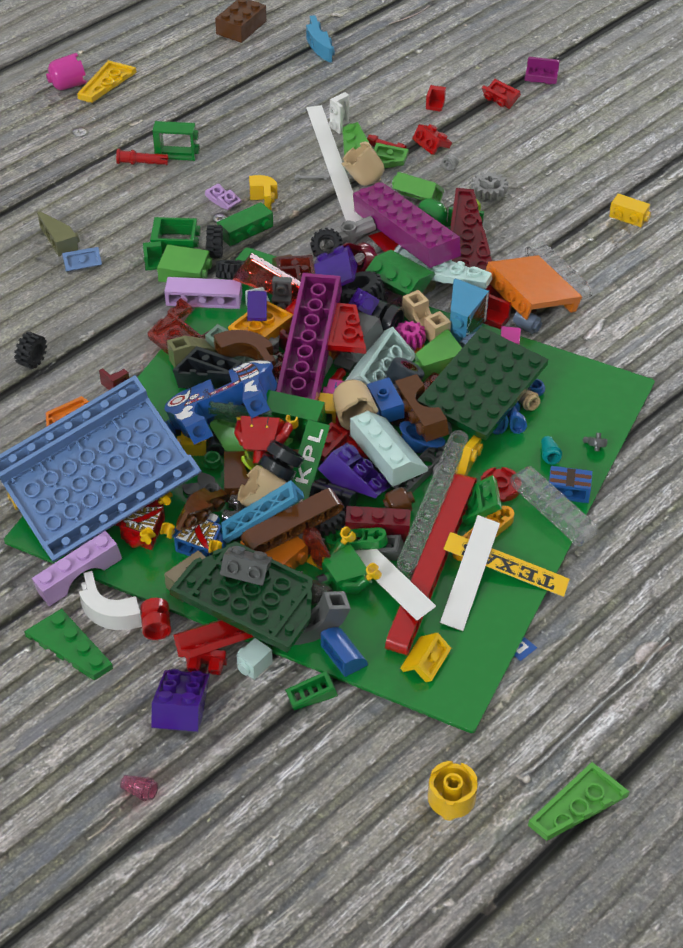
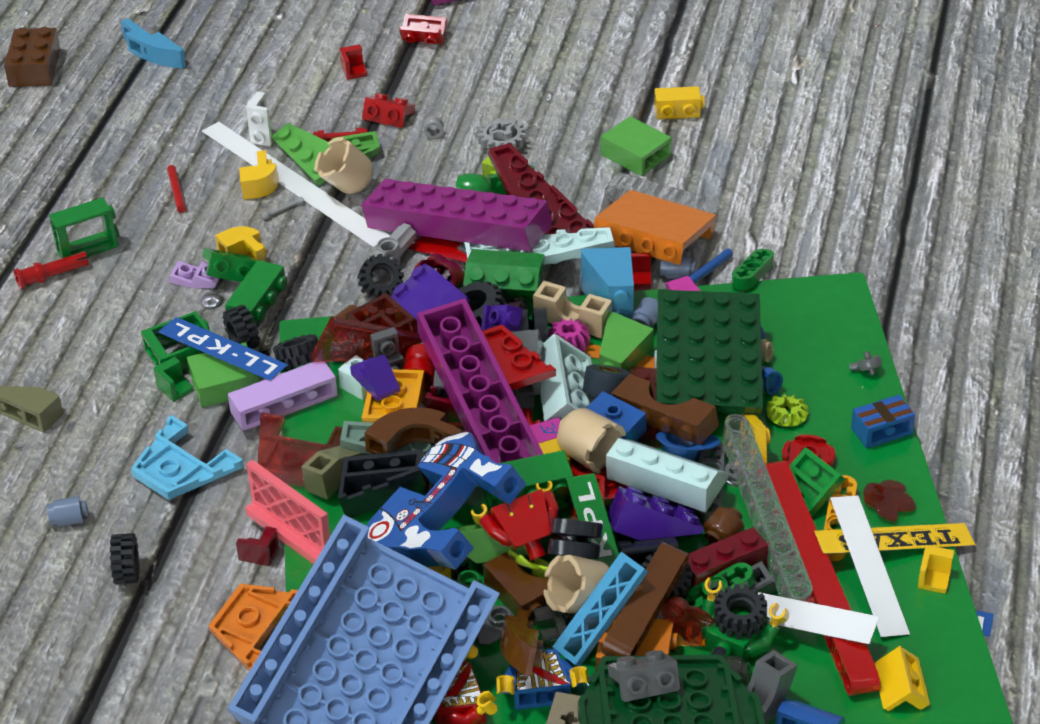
camera: 30 degrees left, 5 degrees down
medium blue panel [62,247,102,272] -> none
clear green pin [208,401,272,418] -> none
bright green window [392,172,444,202] -> none
clear beam [511,466,598,546] -> none
teal cone [541,436,562,465] -> none
none -> sand blue brick [47,496,89,527]
none -> medium azure wing [131,415,244,500]
none -> blue sticker [158,317,288,381]
none -> red bar [167,165,186,213]
none -> green bracket [202,247,257,282]
none -> yellow brick [239,150,279,200]
none -> coral fence [245,460,330,564]
none -> bright green brick [600,116,672,176]
none -> blue piece [689,248,733,284]
none -> black tyre [714,584,767,640]
none -> green beam [732,249,774,290]
none -> lime gear [766,394,808,427]
none -> clear red plate [863,480,916,522]
none -> yellow panel [918,545,954,593]

